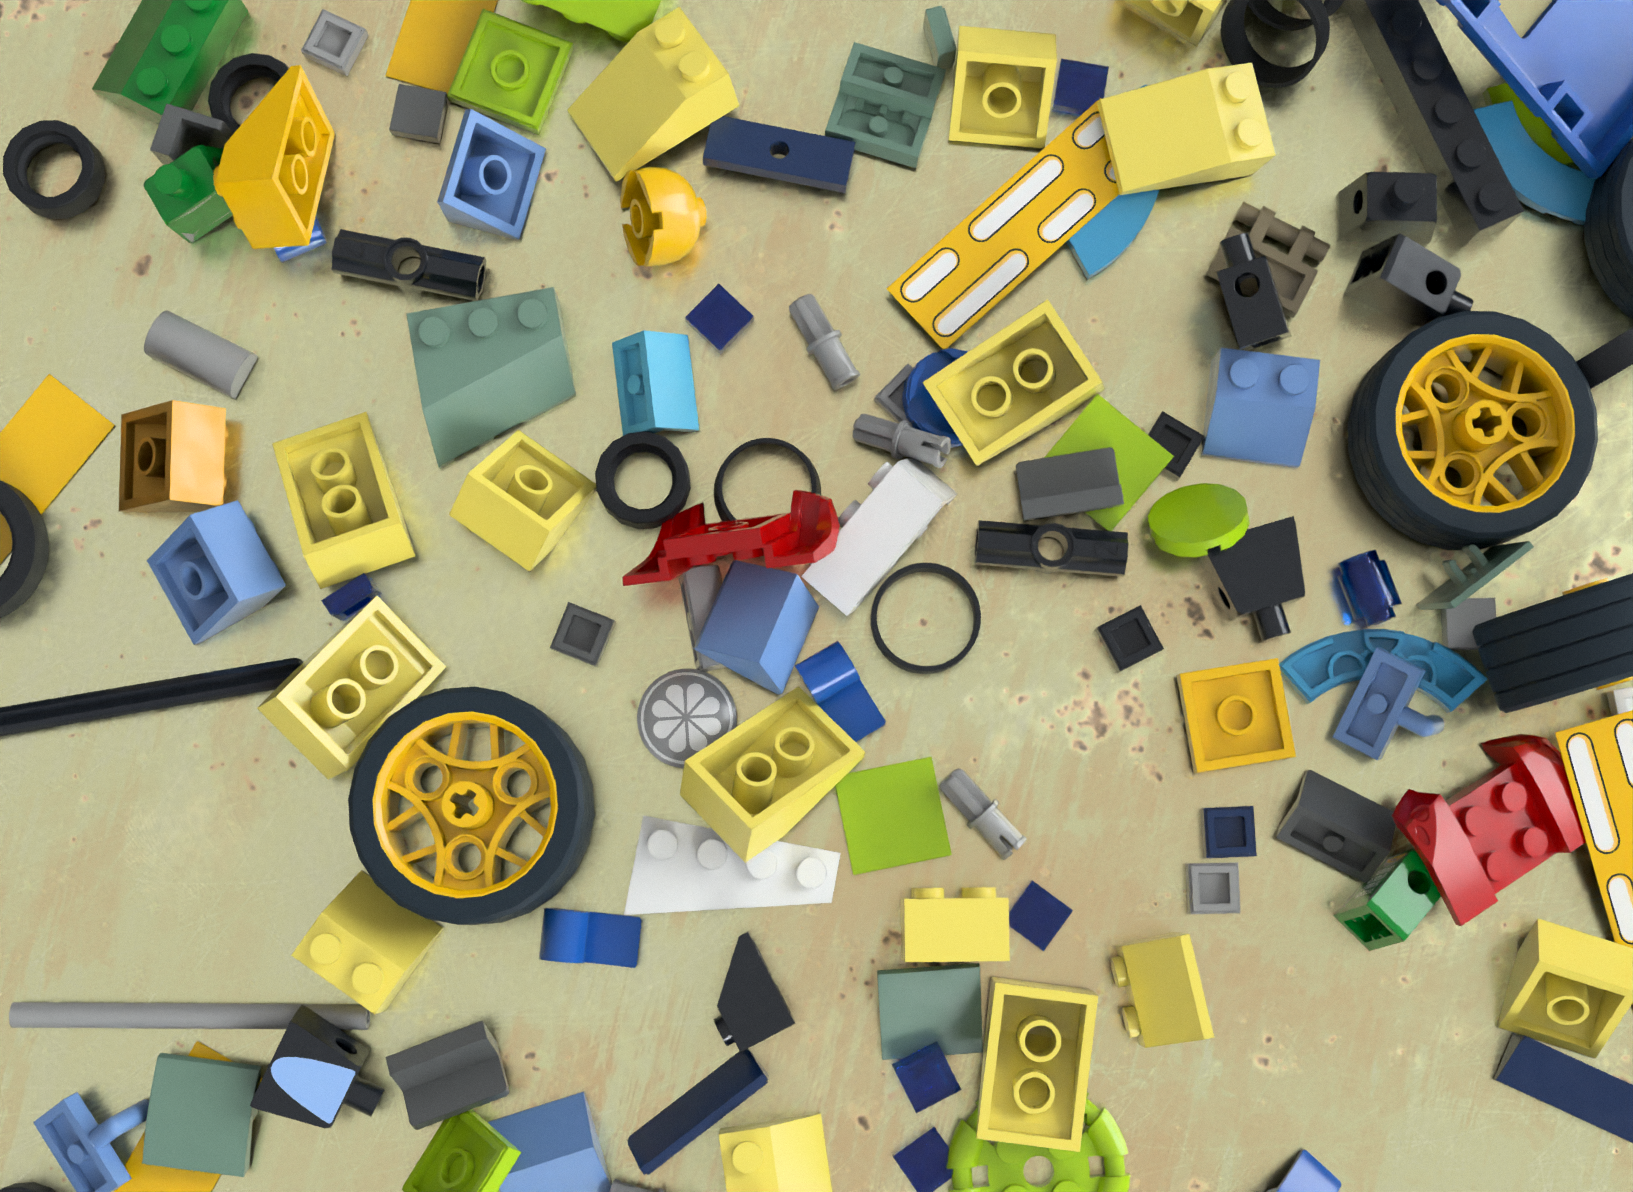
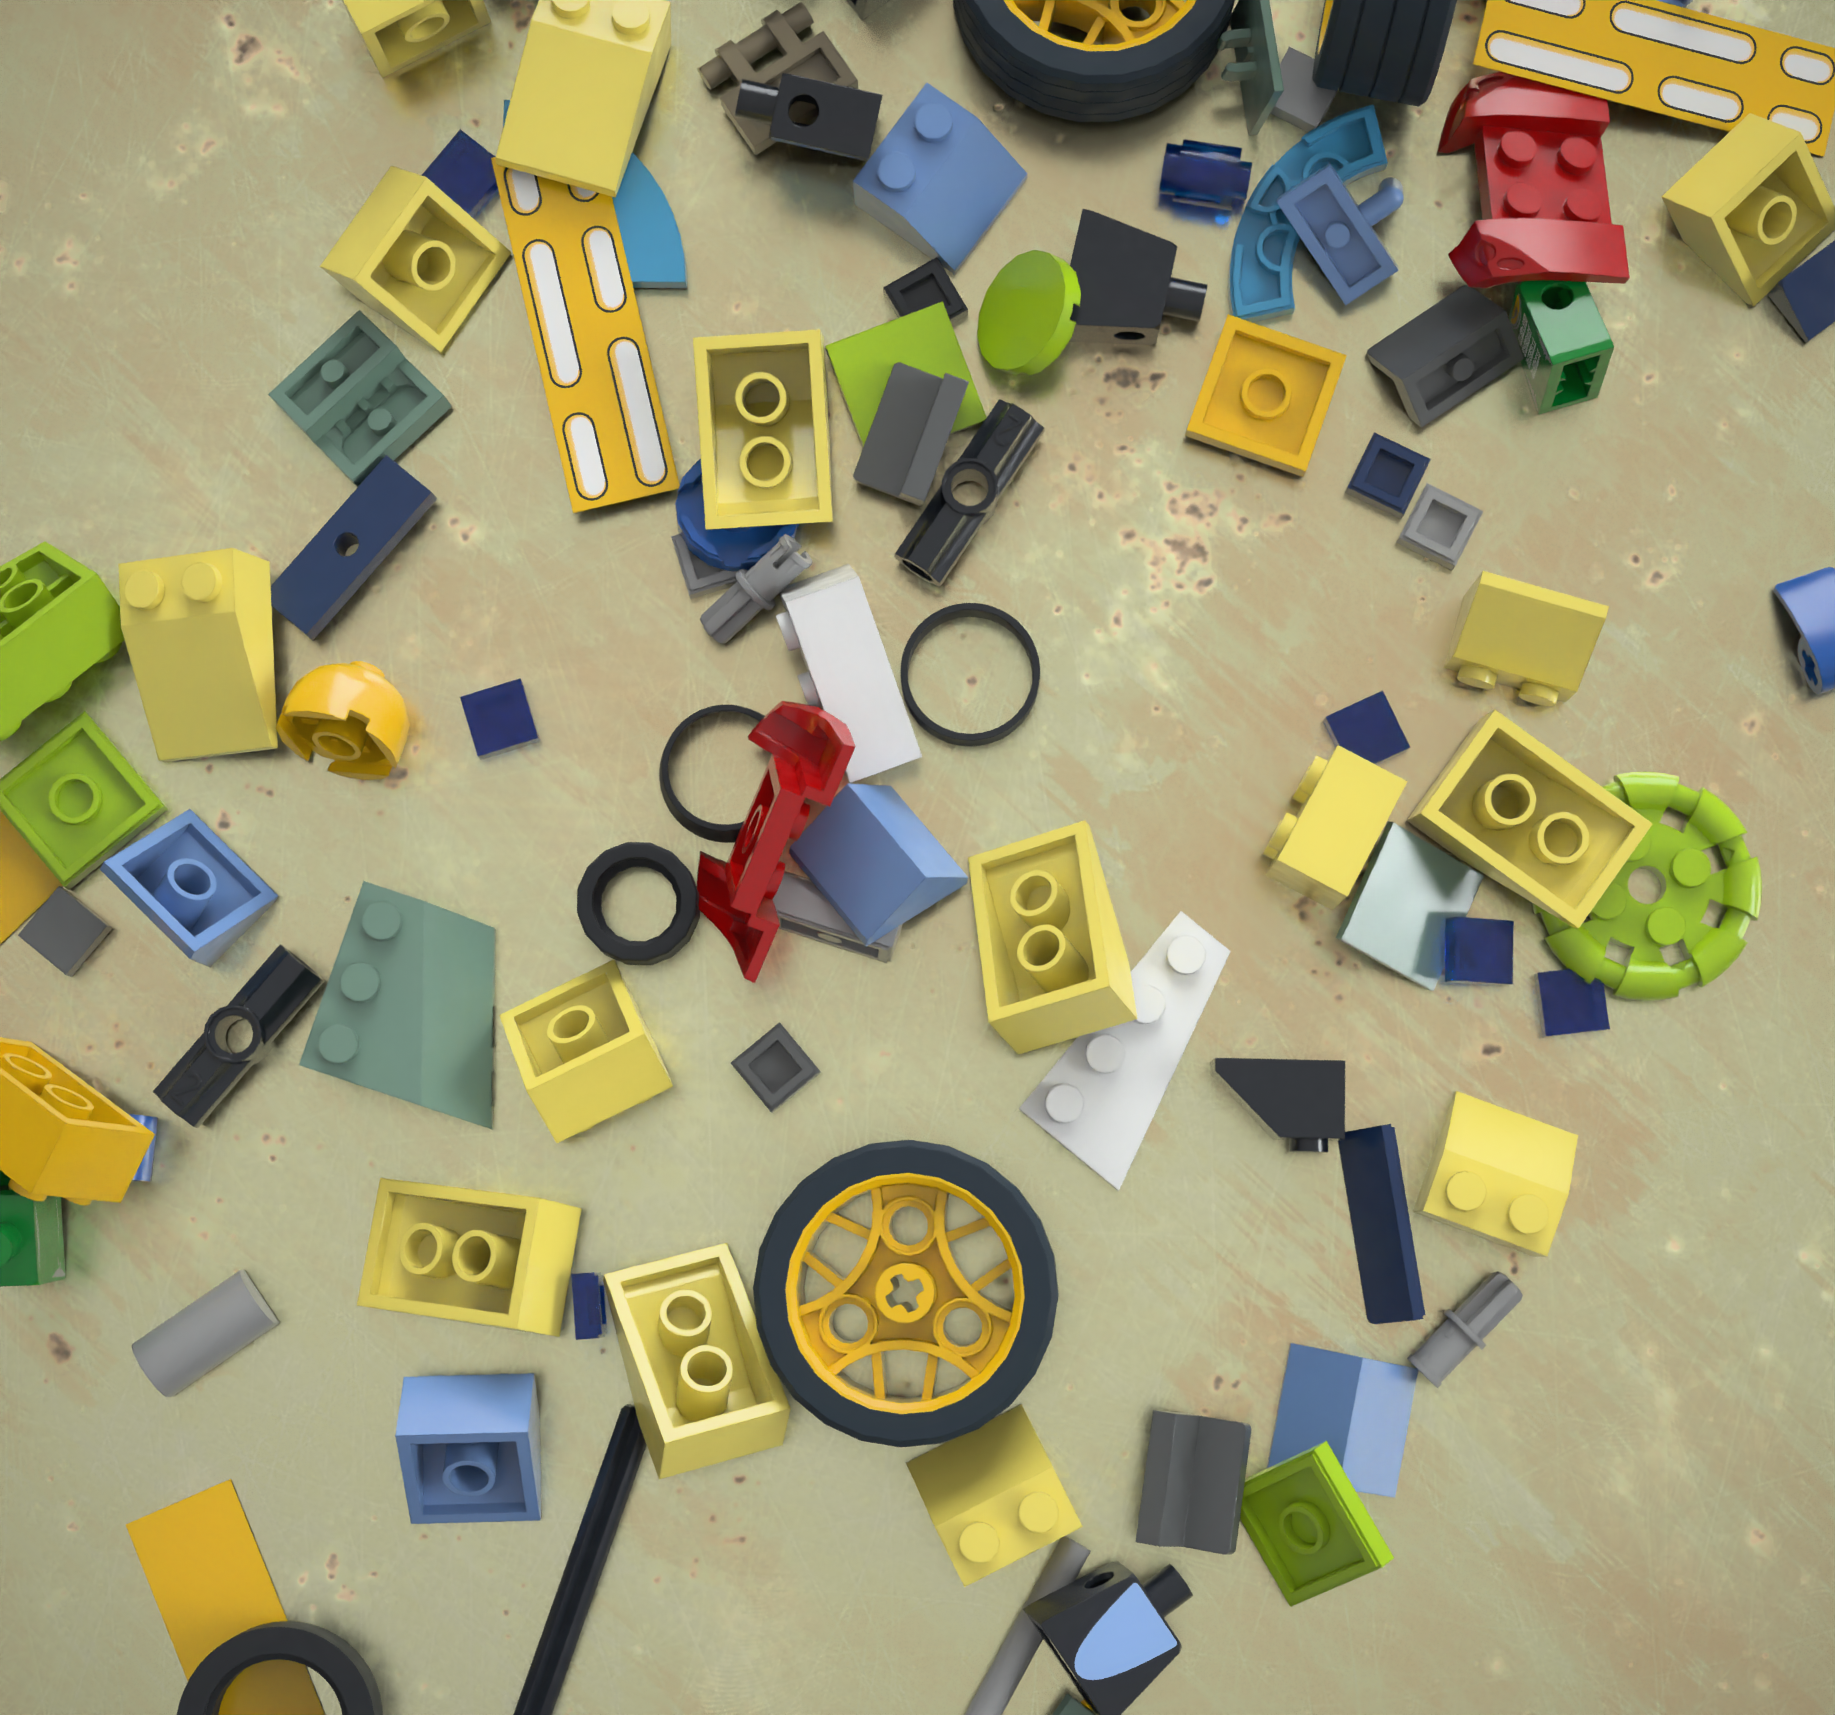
camera: 55 degrees left, 0 degrees up
pearl gold slope [119,400,228,512] -> none
blue panel [539,908,641,968] -> none
medium azure panel [612,330,699,436] -> none
dish [637,669,737,768] -> none
light grey axle [789,294,860,390] -> none
blue panel [795,640,886,742] -> none
lime tile [835,756,952,875] -> none
sand green tile [923,5,957,69] -> none
light grey axle [939,768,1027,860] -> none
black tile [1095,605,1164,673] -> none

